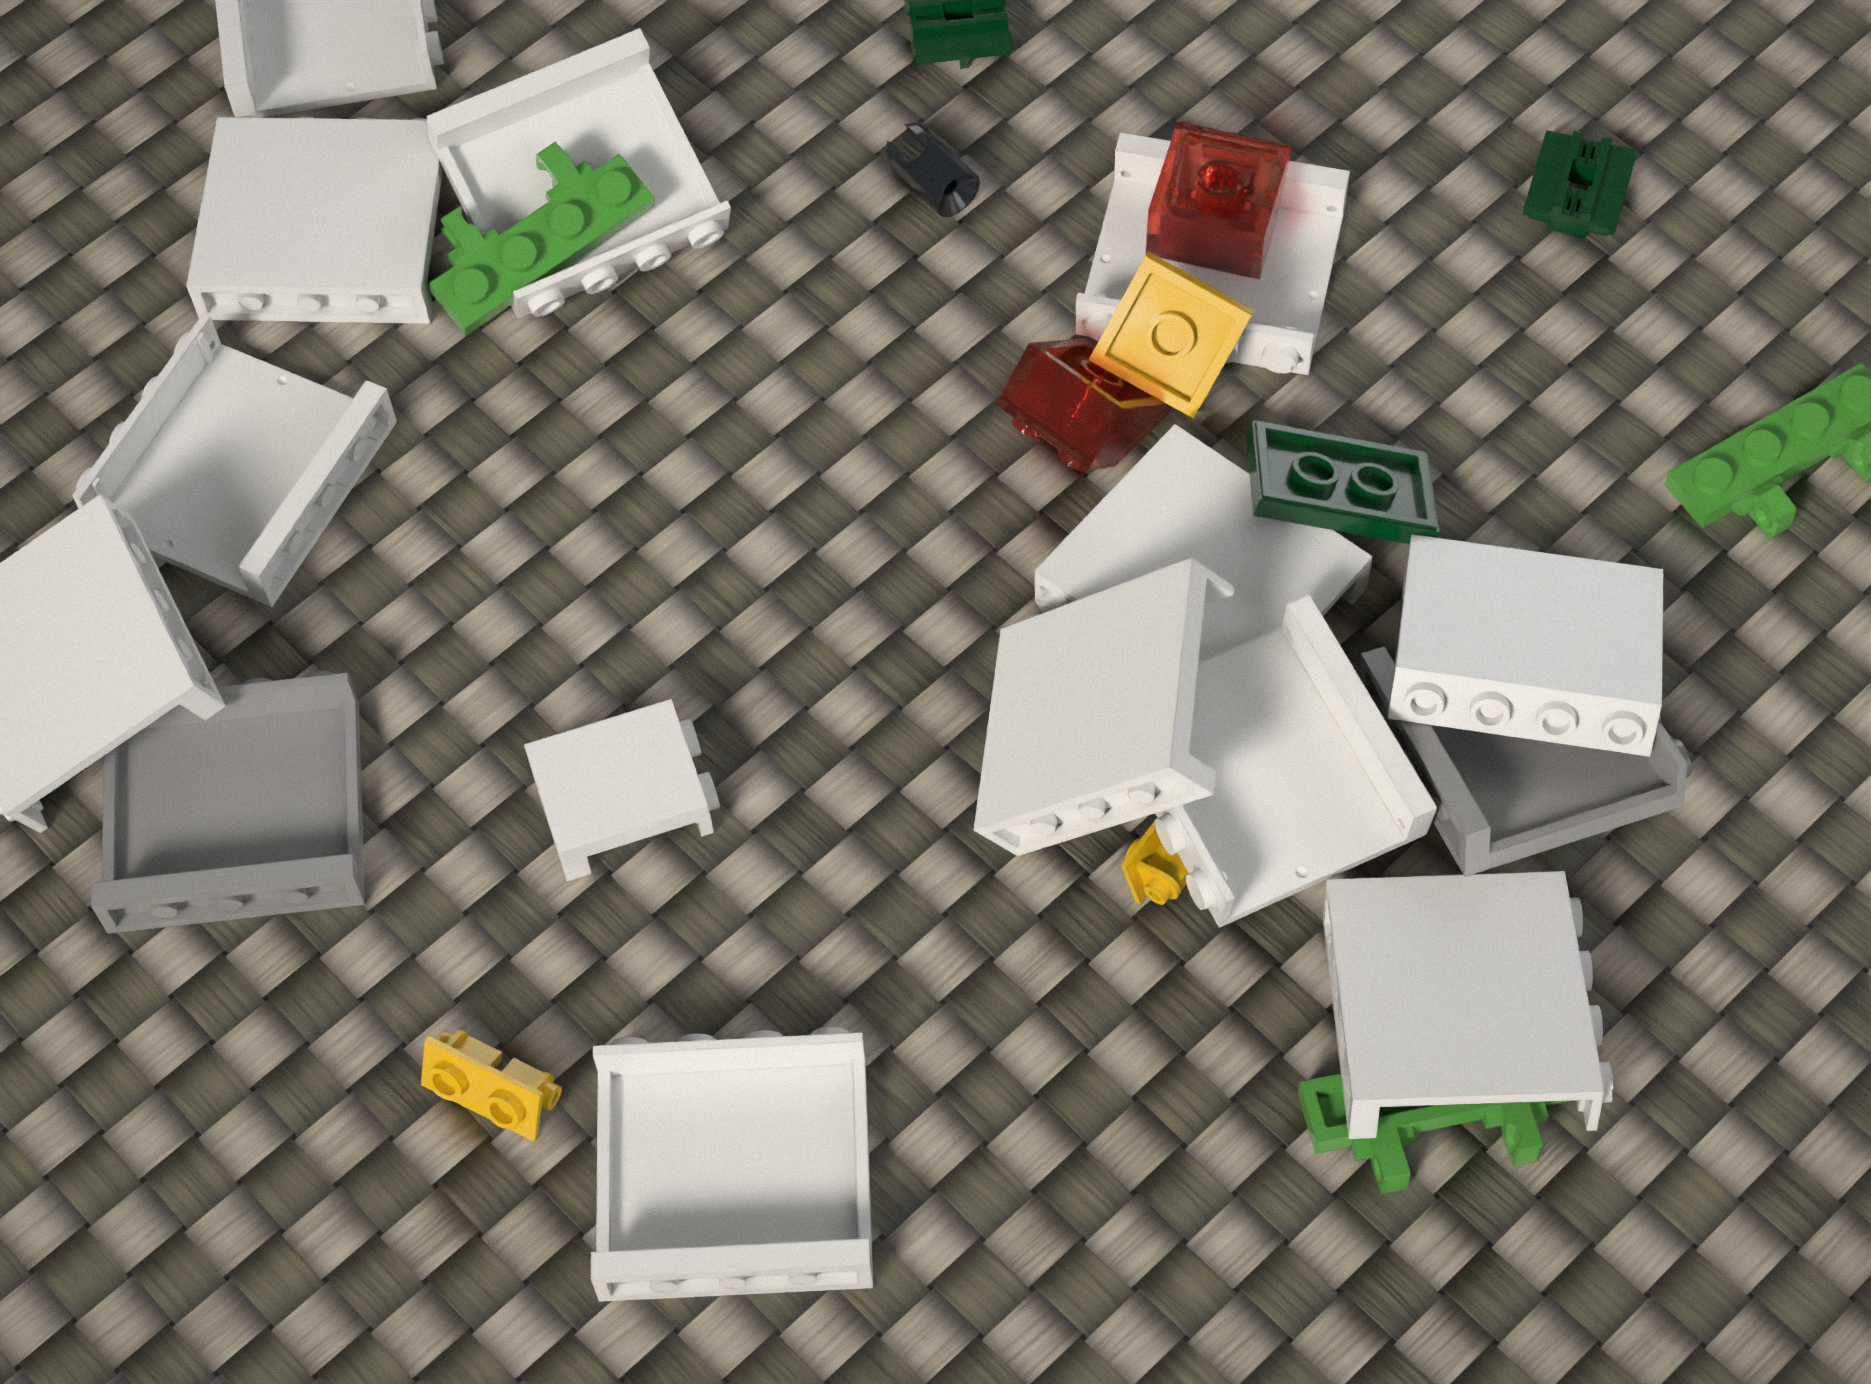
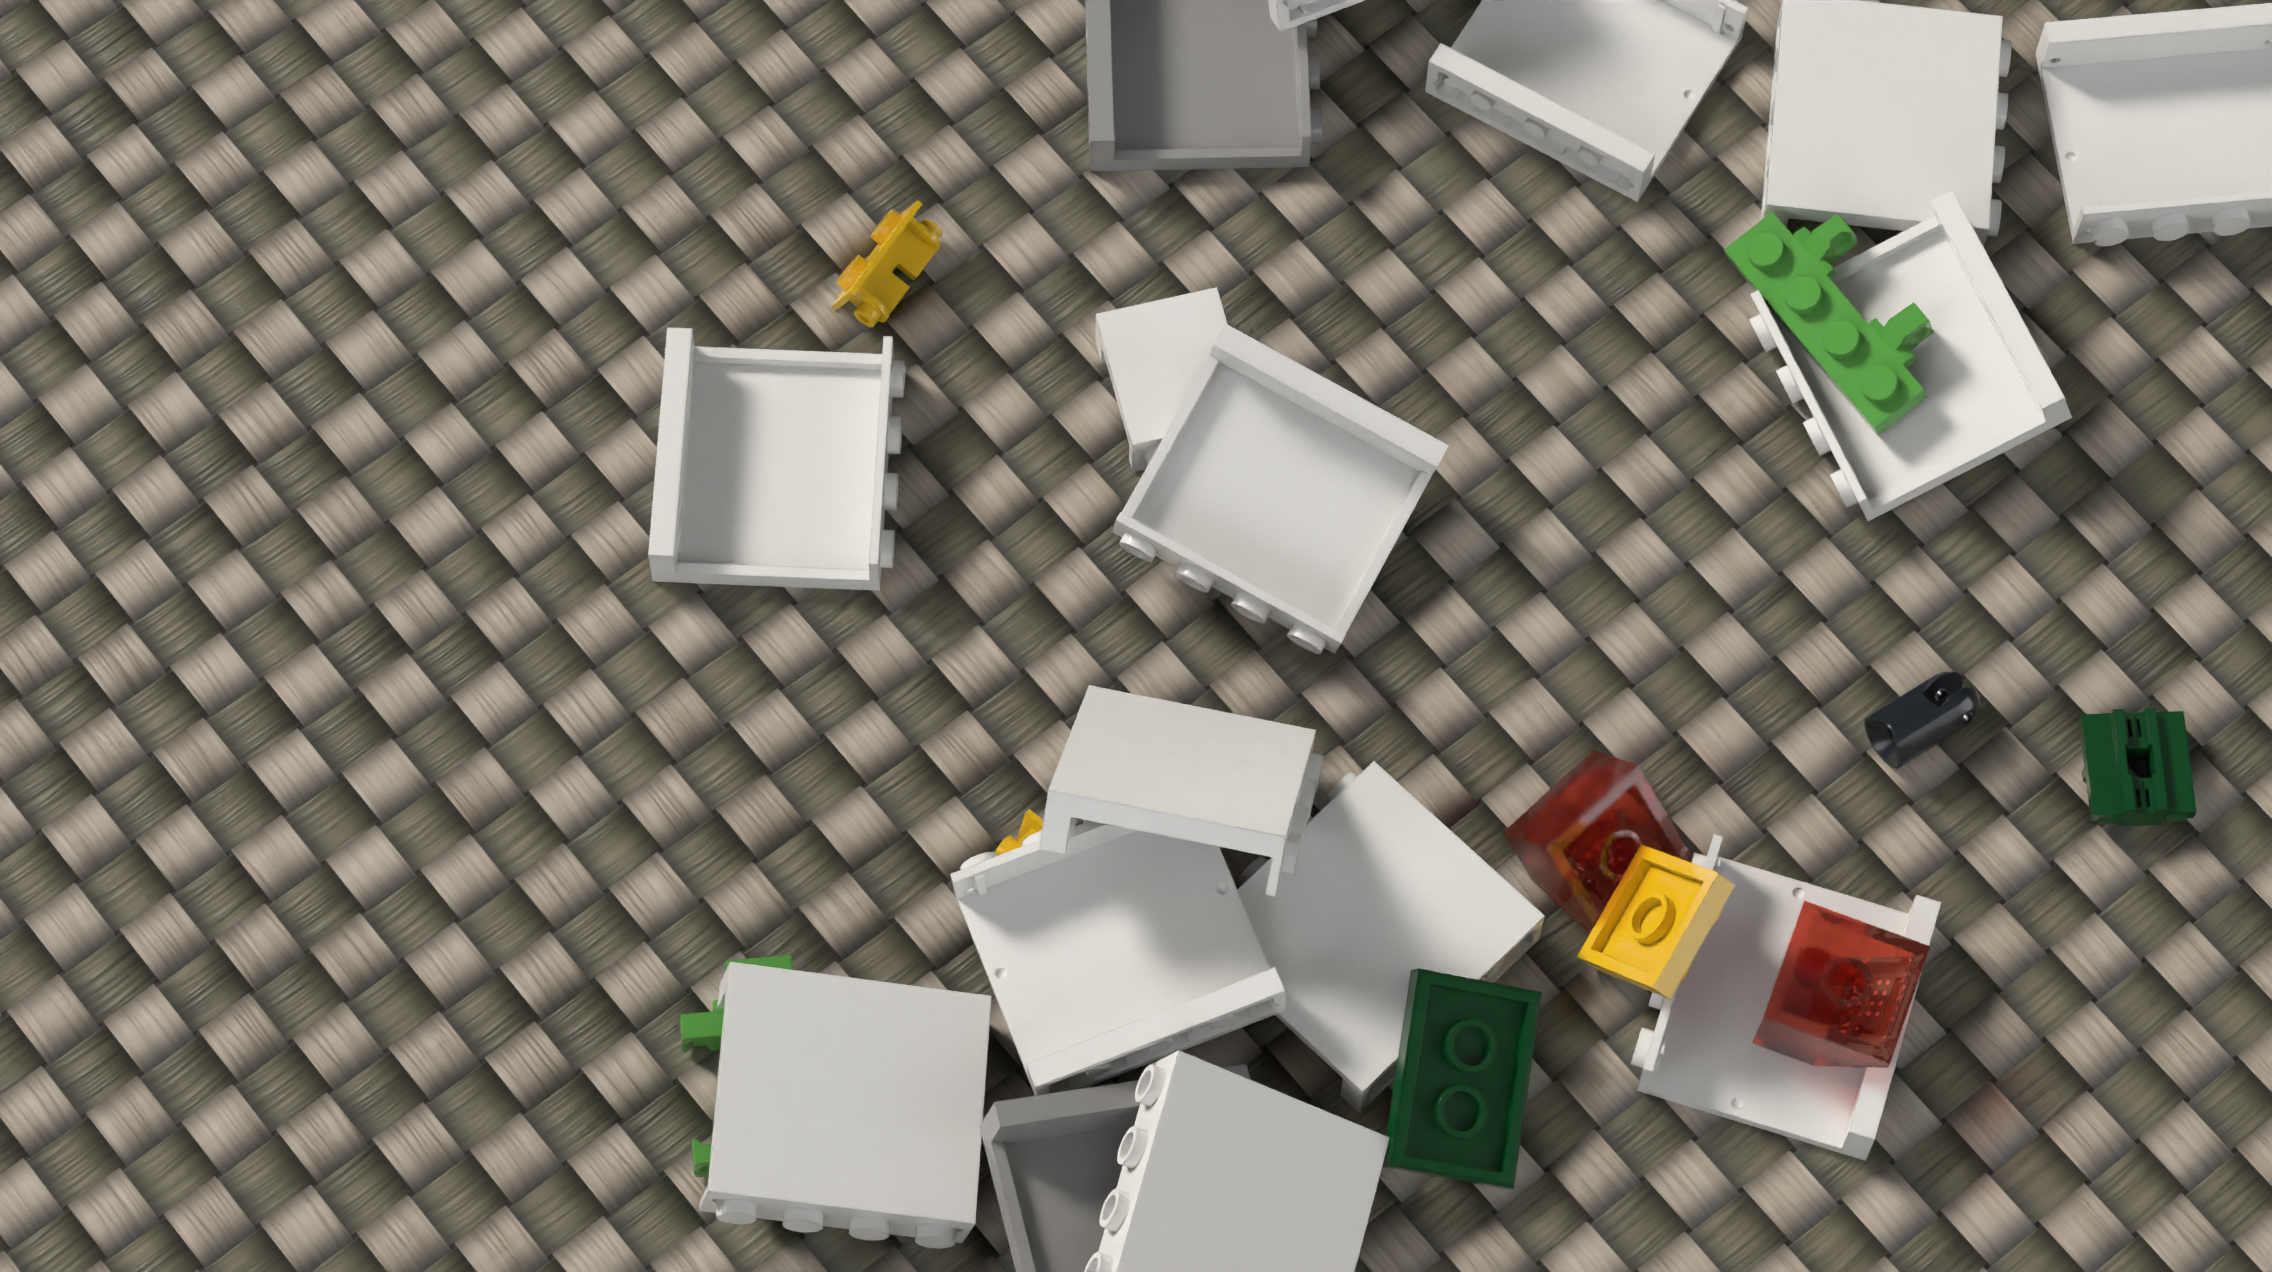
camera: 90 degrees right, 5 degrees up
none -> white panel [1112,323,1449,654]

